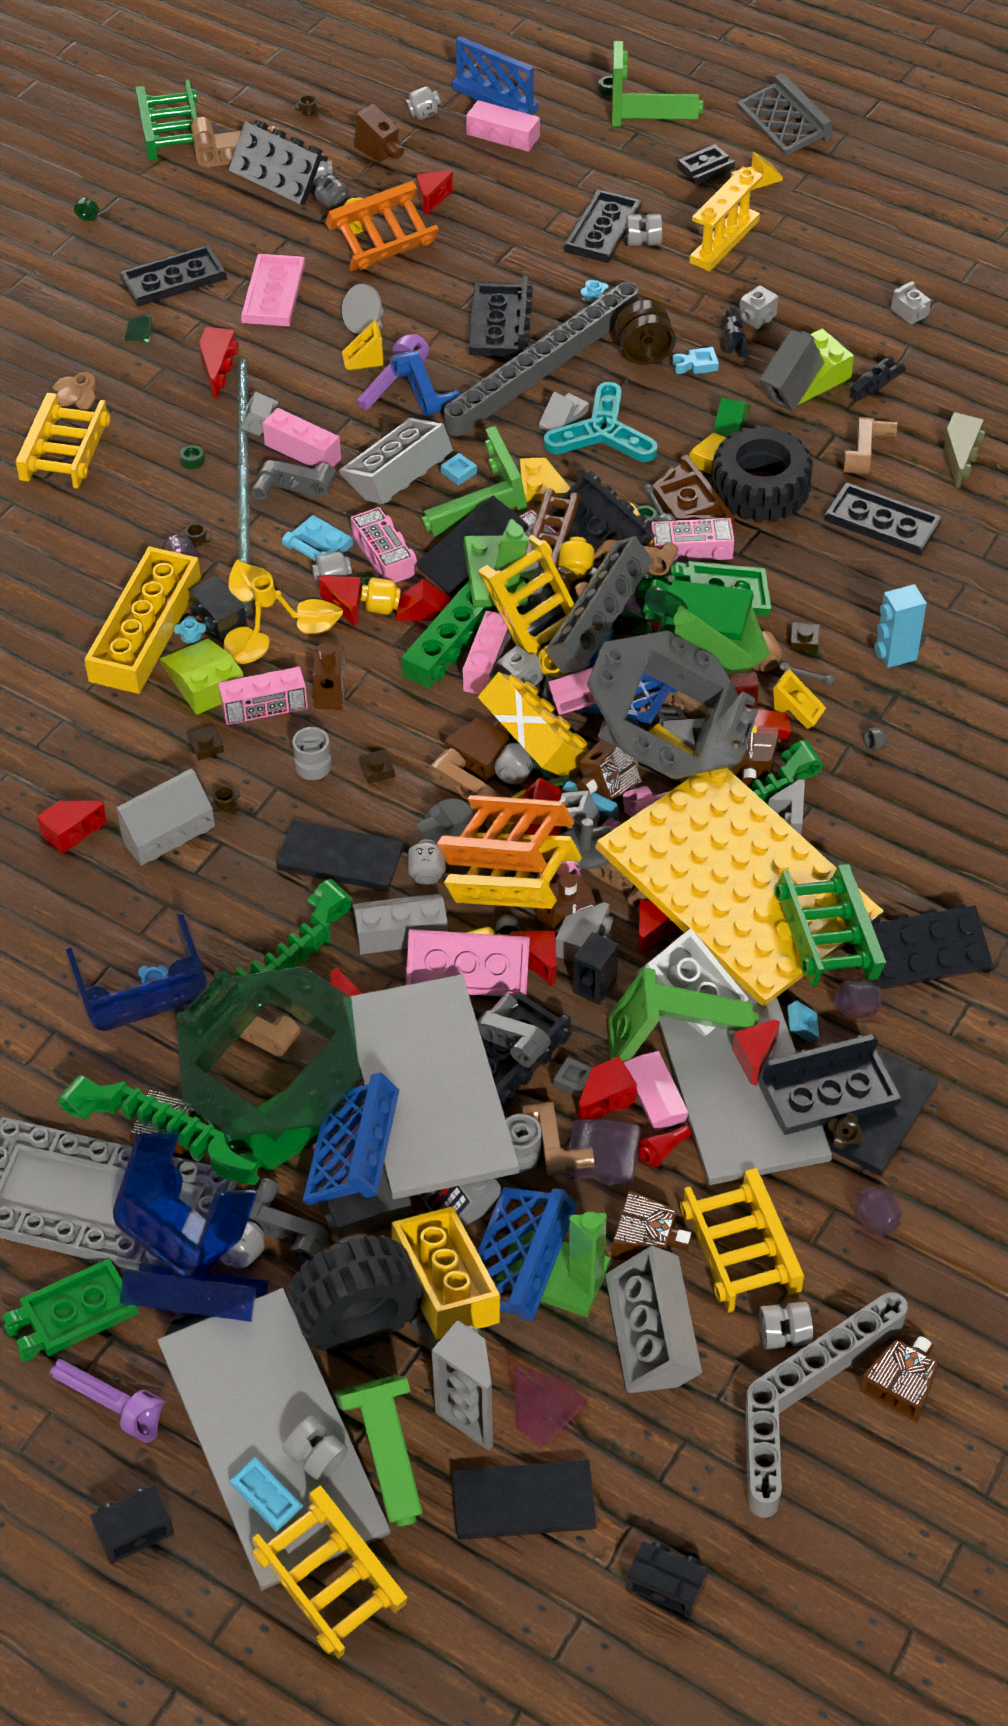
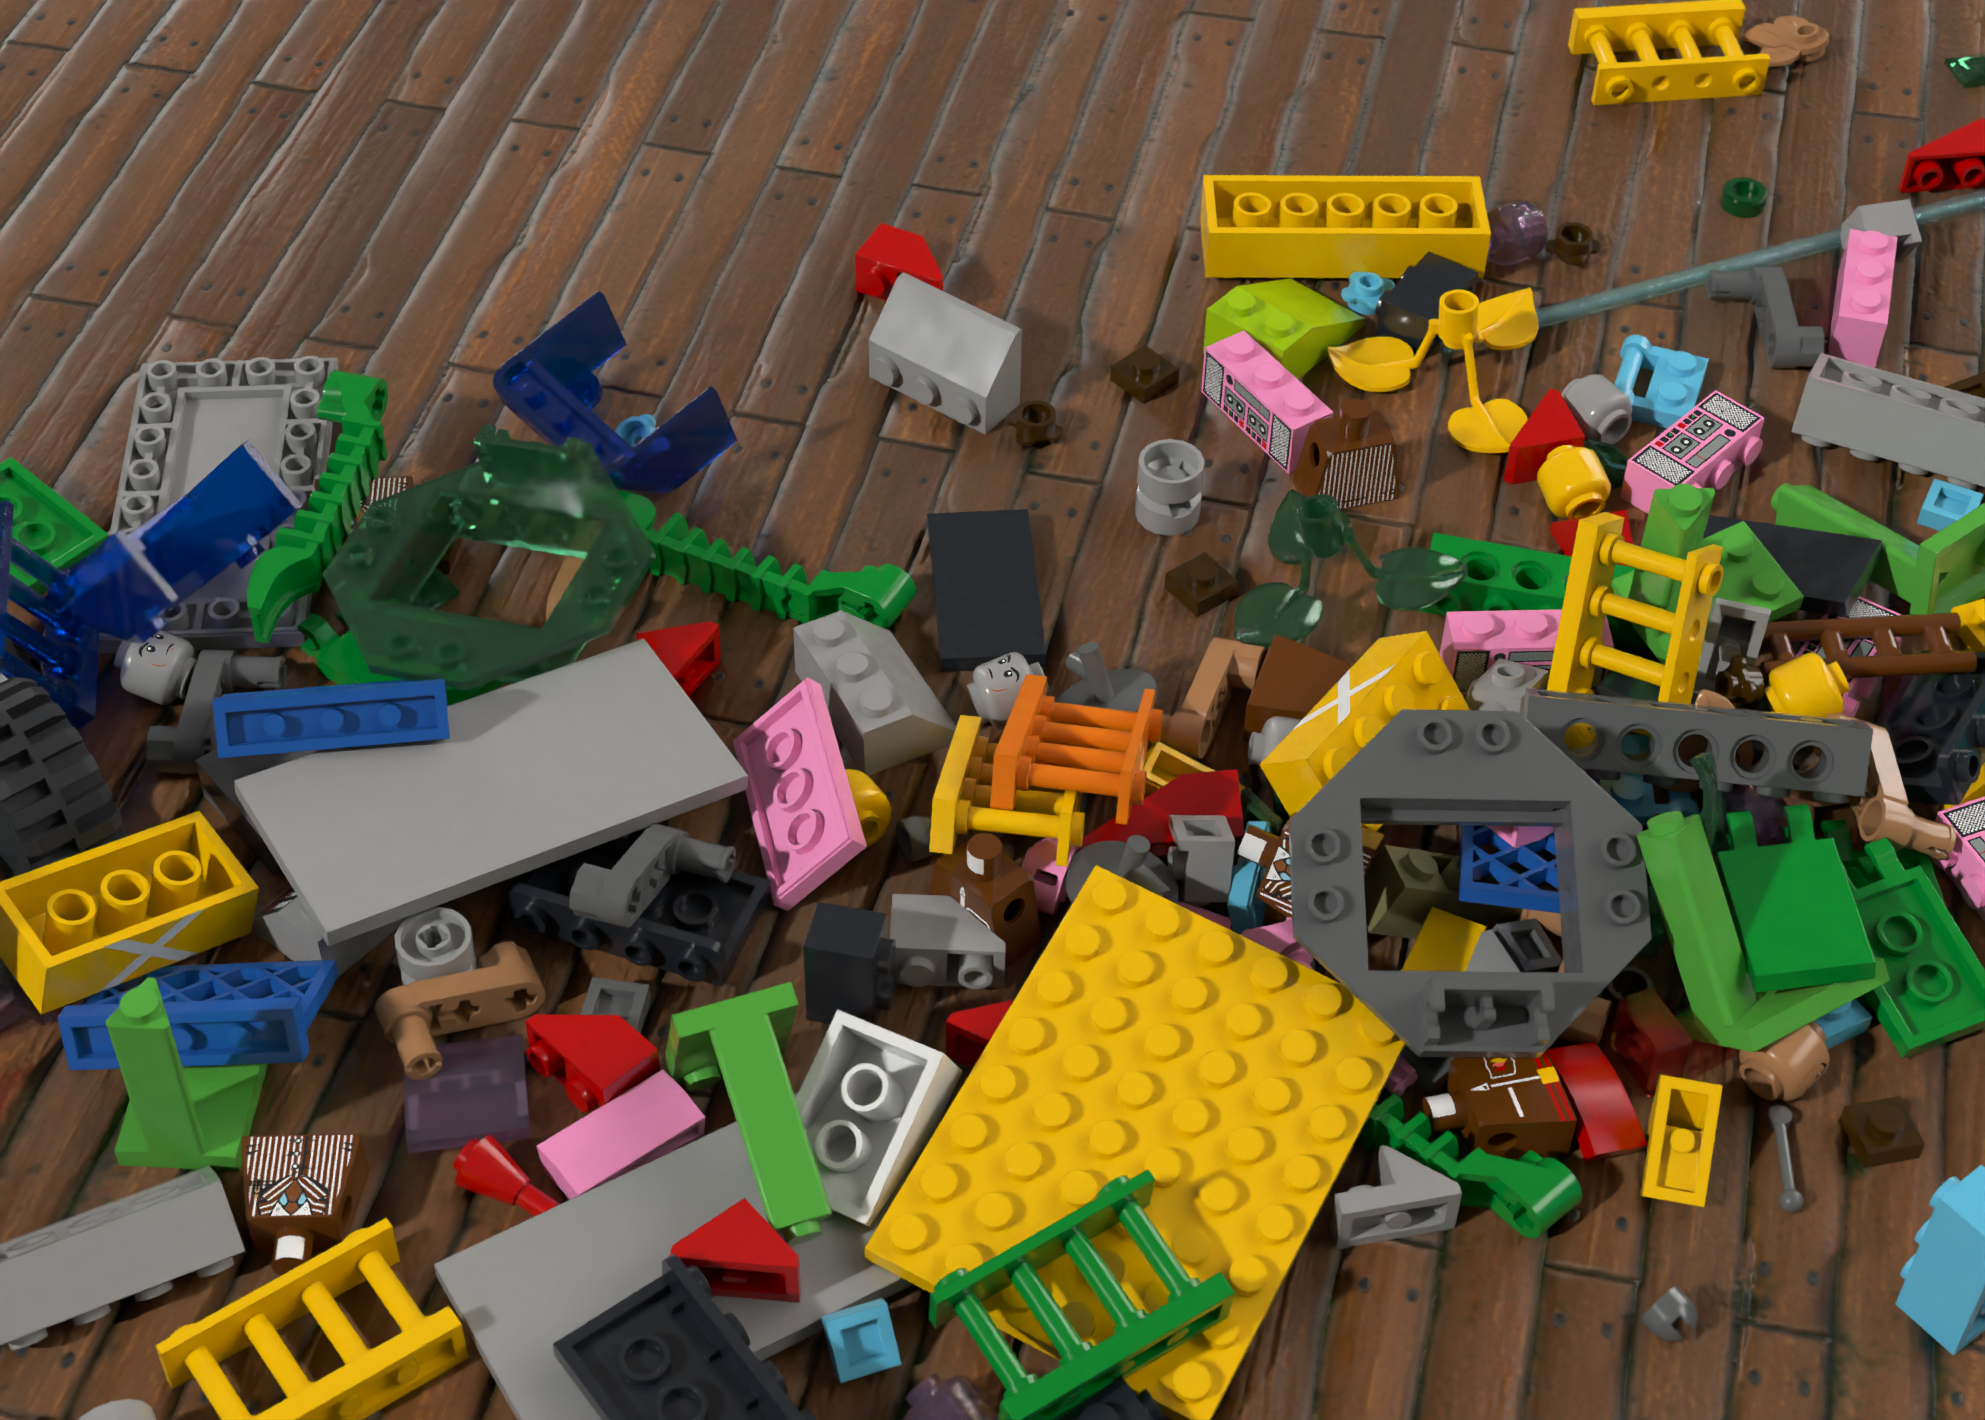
camera: 70 degrees right, 5 degrees down
red slope [509,931,556,986] -> none
none -> clear green plant [1233,489,1468,647]

